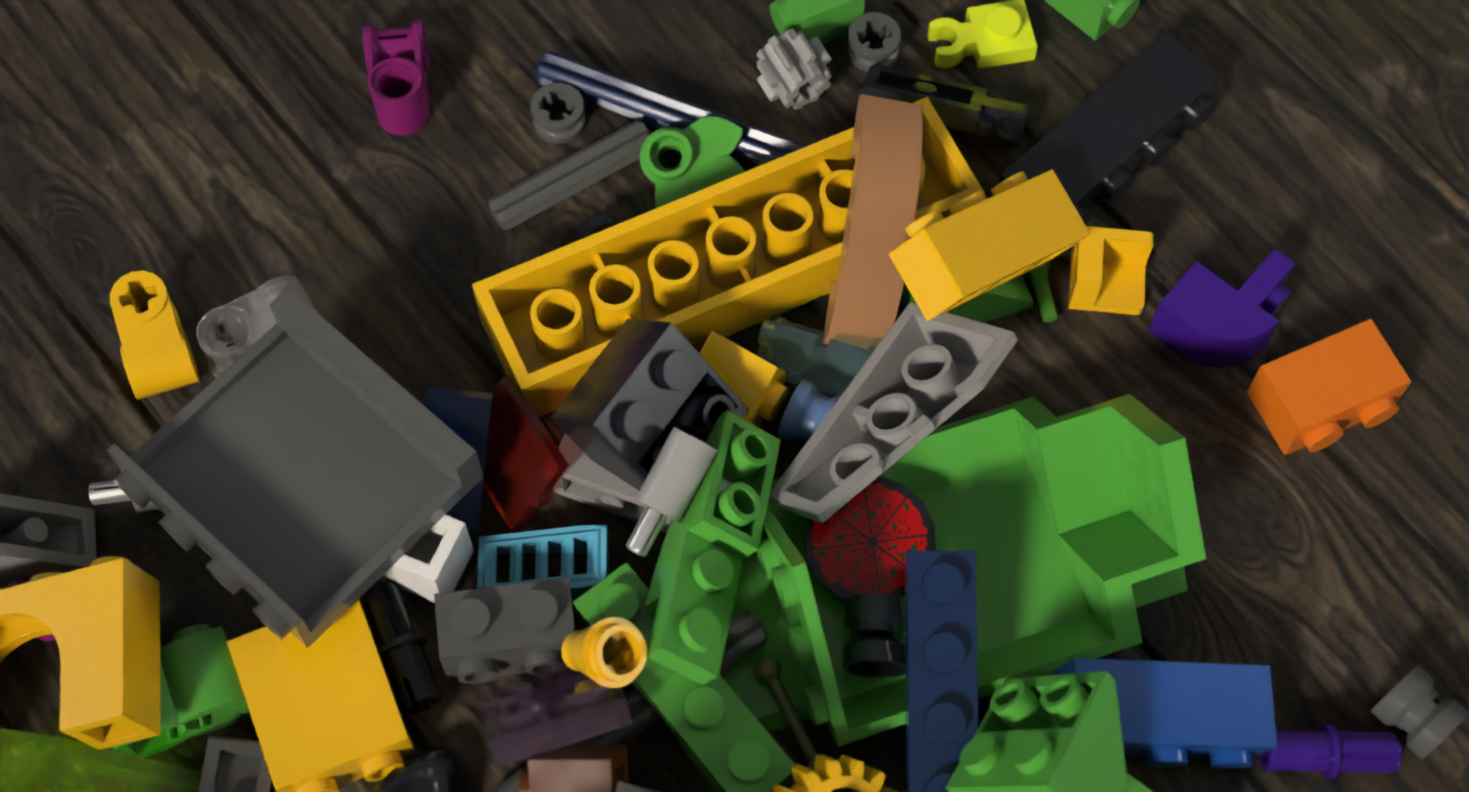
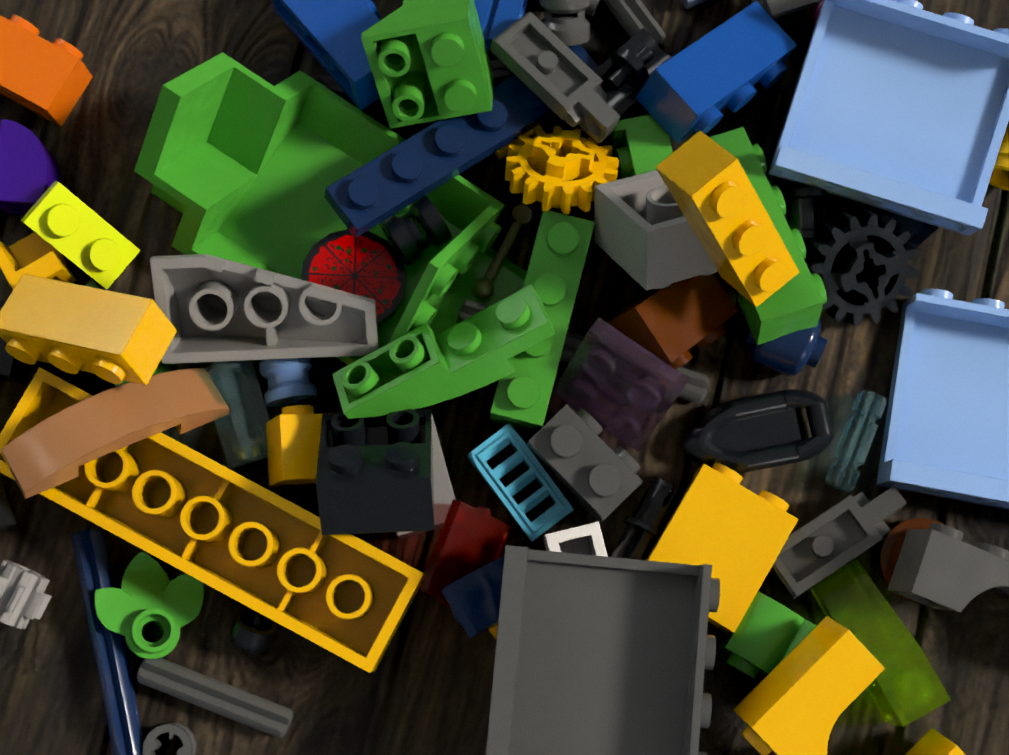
camera: 130 degrees left, 15 degrees up
yellow cone [561,617,647,688] -> none
light grey piece [626,427,718,556] -> none
none -> neon yellow plate [20,180,141,290]

